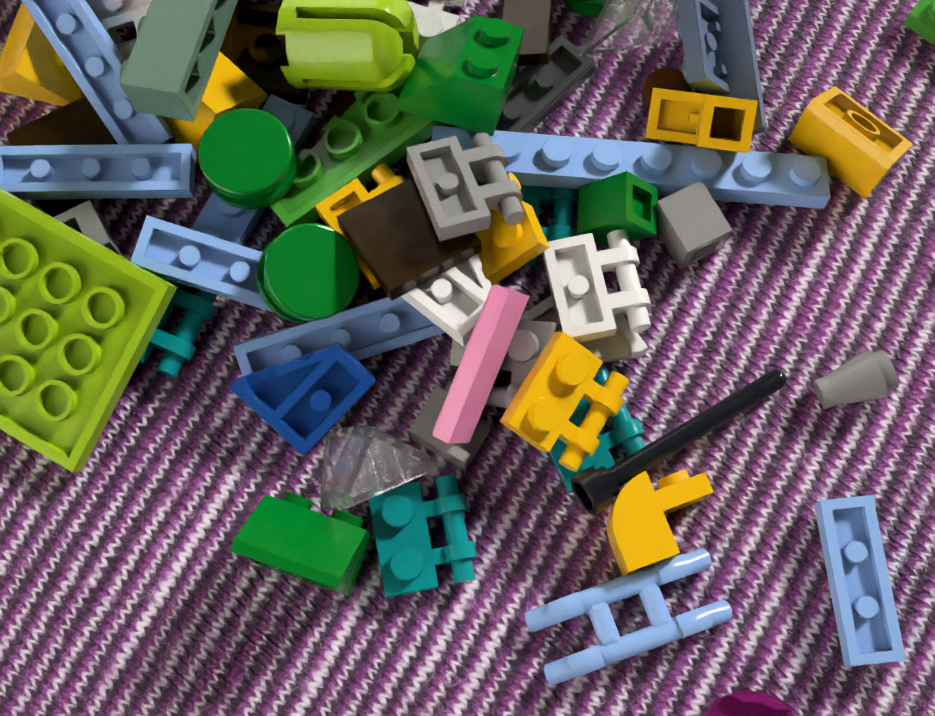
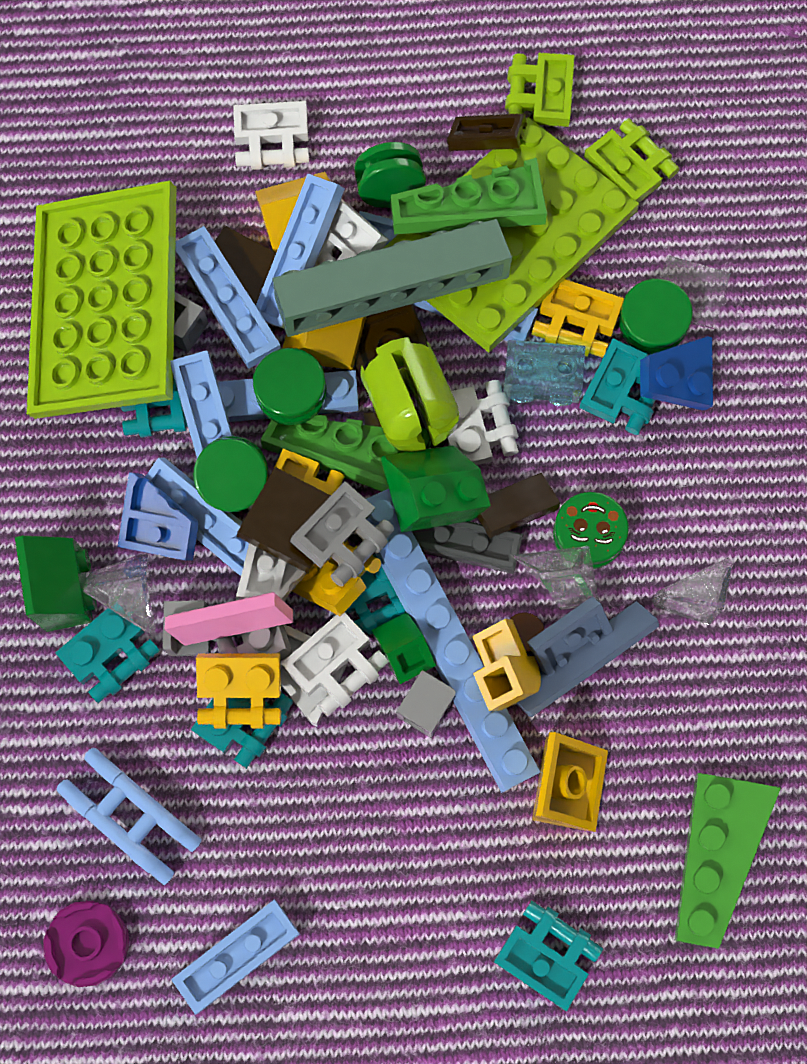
camera: 60 degrees right, 0 degrees up
black piece [571,369,787,515] -> none
yellow brick [607,470,713,576] -> none
light grey cone [813,349,899,409] -> none

